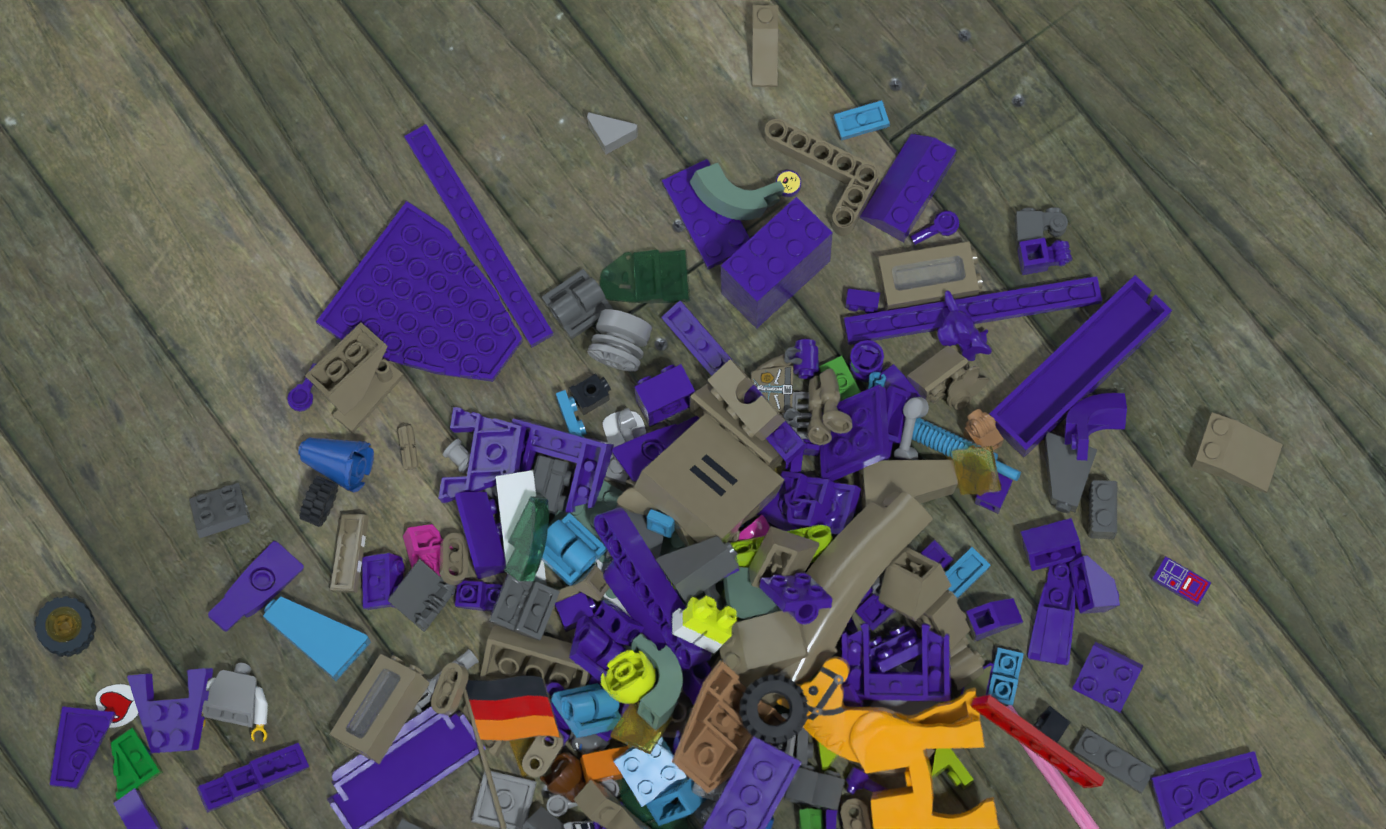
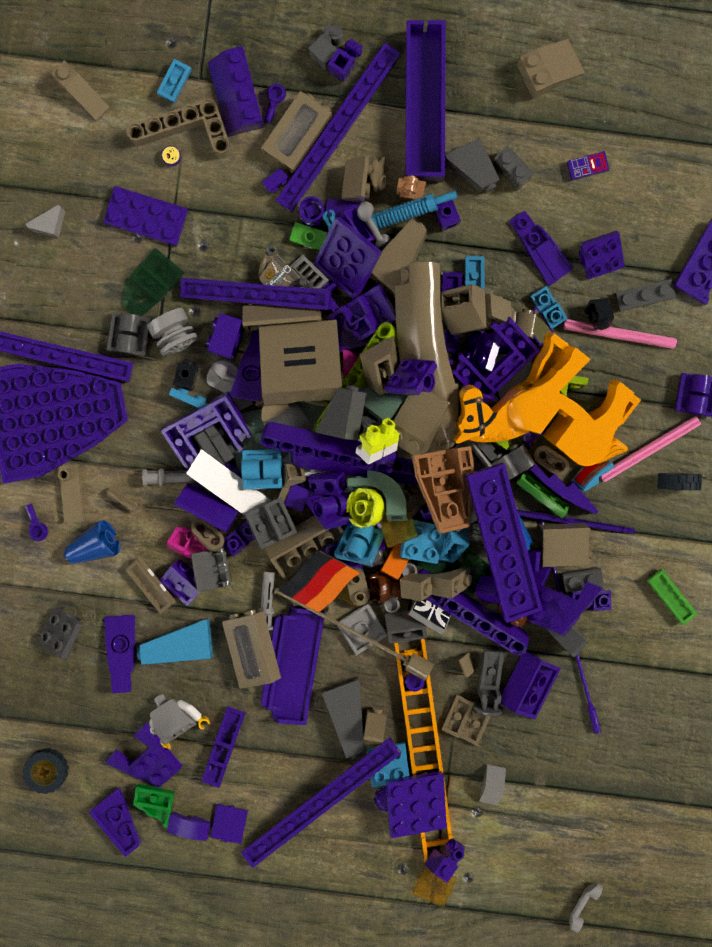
camera: 55 degrees left, 15 degrees up
sticker [96,684,138,728] -> none
black tyre [299,476,338,527] -> none
dark tan slope [305,323,388,416] -> none
dark tan plate [431,663,468,715] -> none
dark purple wing [438,407,525,503] -> none
clear green slope [504,496,549,581] -> none
dark azure tile [647,509,675,538] -> none
sand green arch [690,163,785,220] -> none
dark tan arch [708,359,786,441] -> none
dark purple brick [721,197,833,329] -> none
black tyre [739,675,809,744] -> none
dark purple brick [793,339,819,379] -> none
dark tan piece [807,369,852,445] -> none
dark purple animal [937,290,992,361] -> none
clear yellow piece [951,445,1001,496] -> none
dark purple slope [965,598,1023,642] -> none
red tile [970,695,1105,789] -> none
dark purple brick [1021,518,1082,571] -> none
dark purple arch [1064,393,1127,460] -> none
dark purple slope [1069,556,1120,614] -> none

